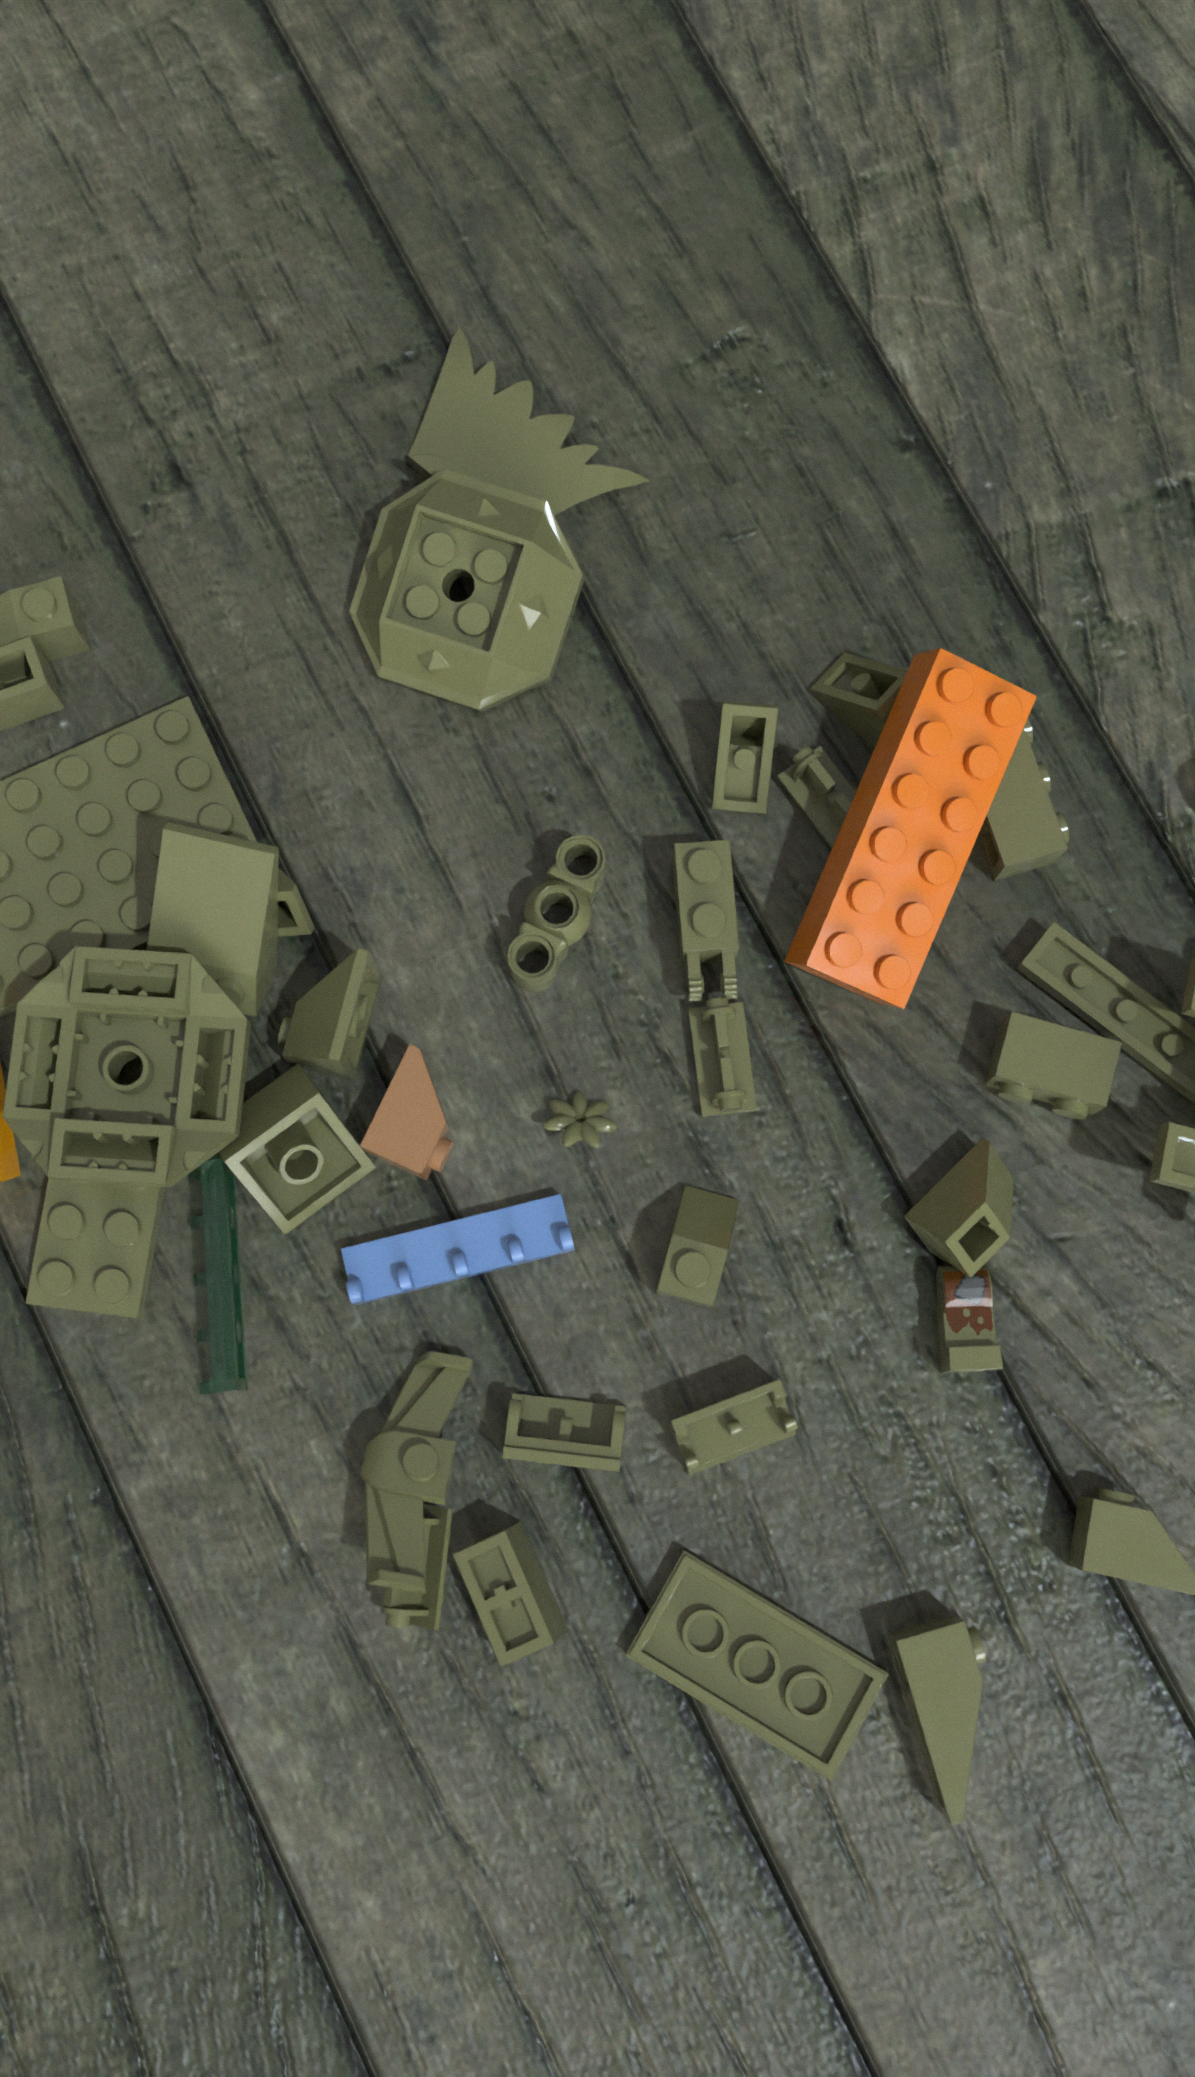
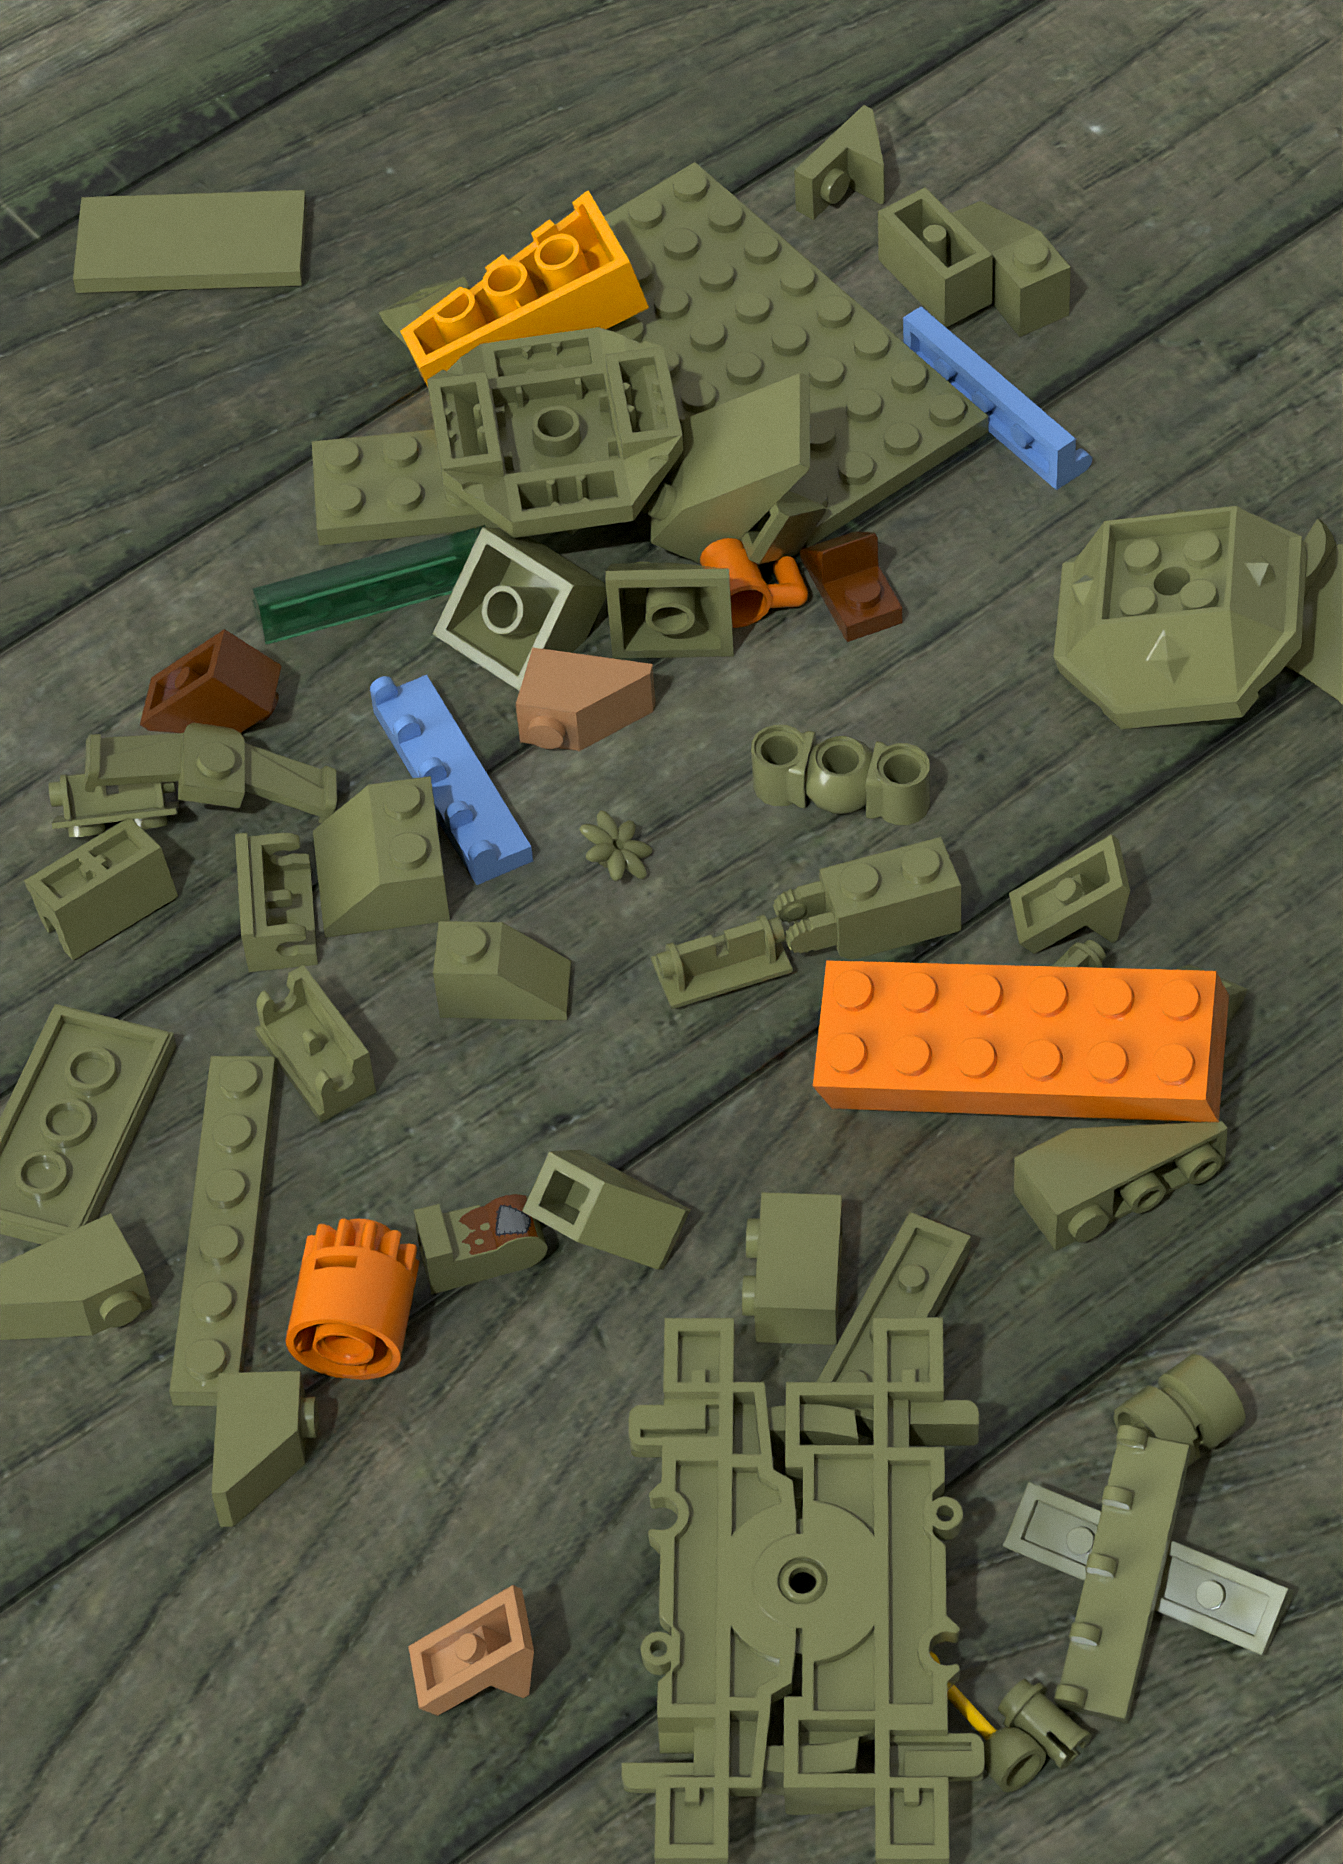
camera: 80 degrees right, 25 degrees down
none -> reddish brown slope [140,629,282,733]
none -> olive plate [169,1056,278,1406]
none -> orange gear [286,1219,420,1380]
none -> olive slope [313,776,450,938]
none -> orange piece [700,538,808,628]
none -> reddish brown slope [800,531,903,642]
none -> medium blue hinge [903,306,1092,490]

